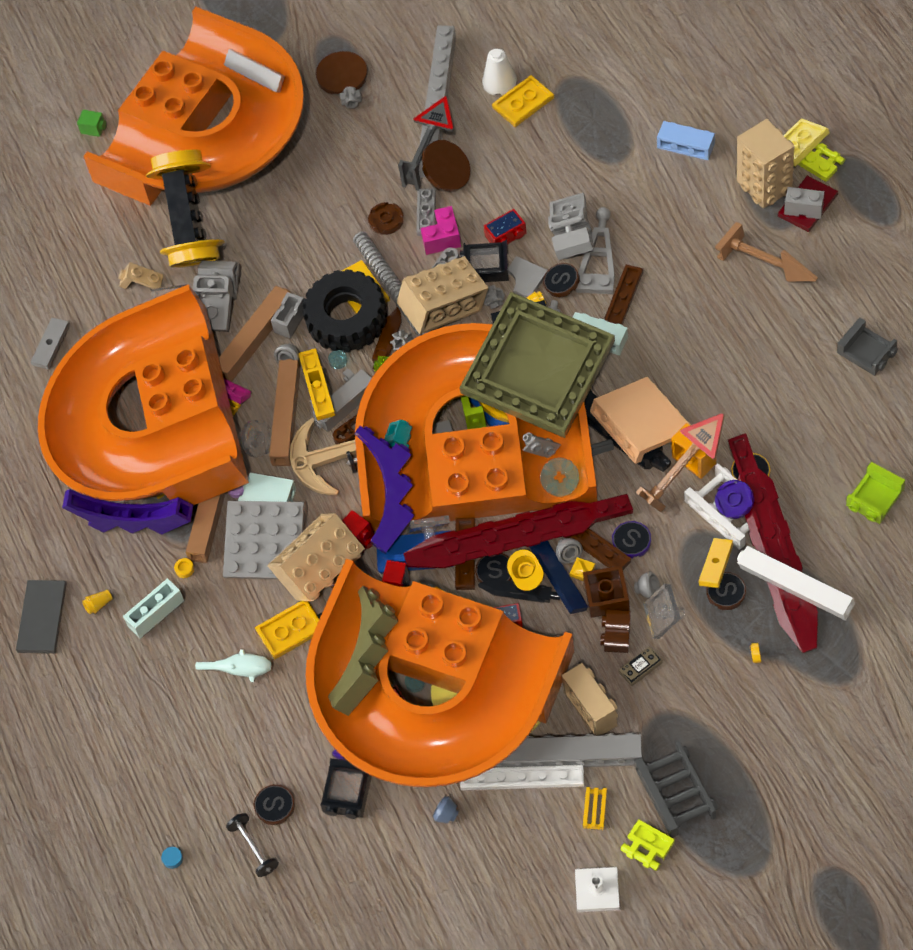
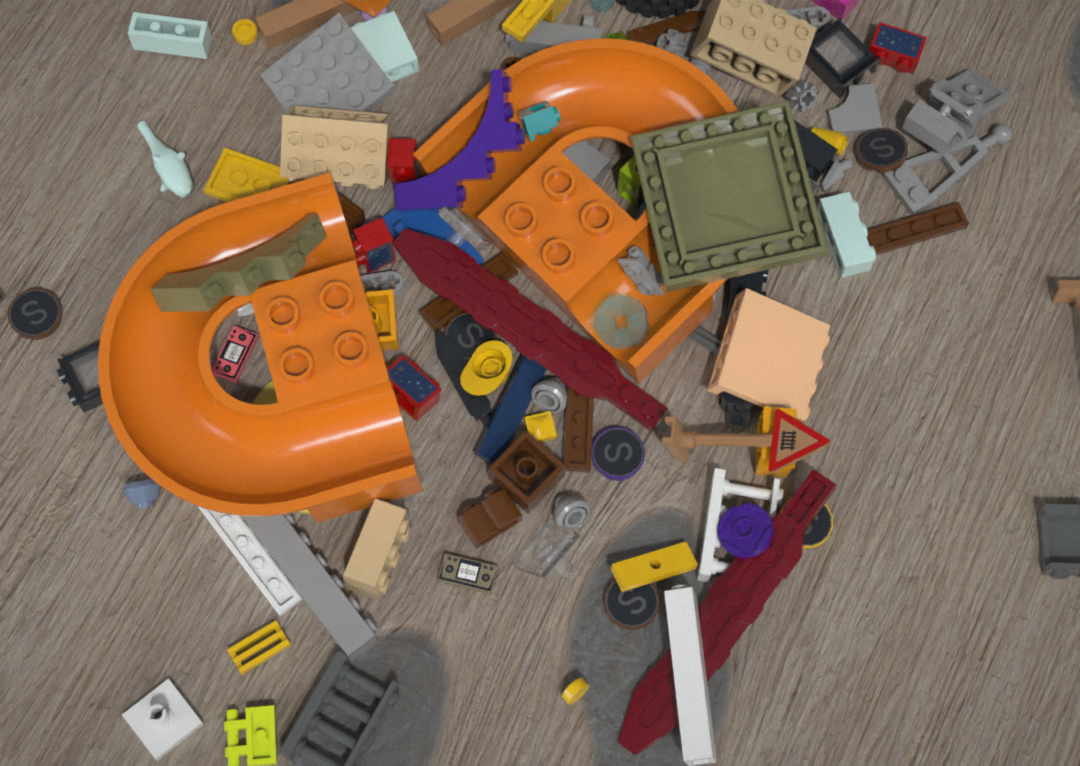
camera: 40 degrees right, 10 degrees up
tan piece [290,418,356,495] -> none
lime panel [846,462,905,524] -> none

